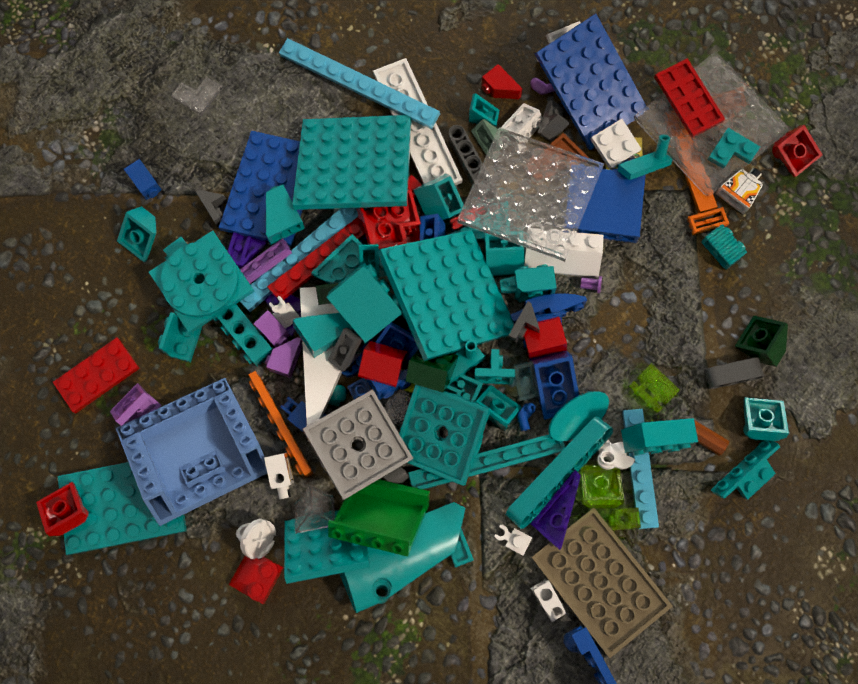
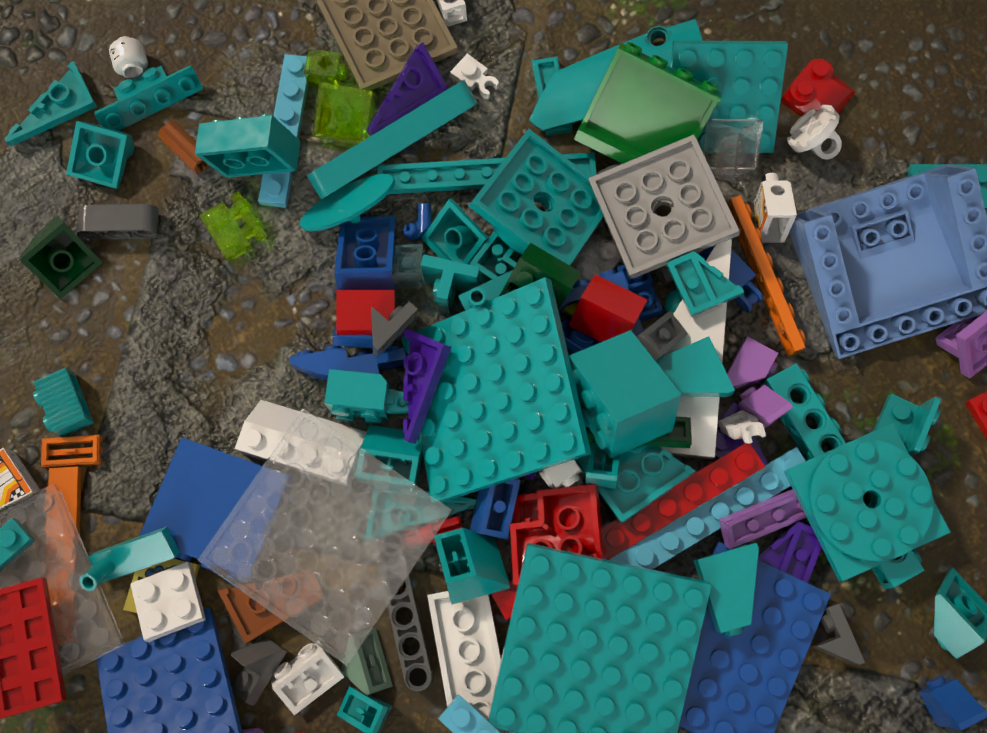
camera: 170 degrees left, 0 degrees up
medium lavender piece [580,276,602,293] -> none
white plate [597,440,635,470] -> none
none -> teal wing [5,61,97,147]
none -> white head [109,36,148,78]
none -> dark purple wing [403,328,451,444]
none -> teal wing [667,251,744,317]

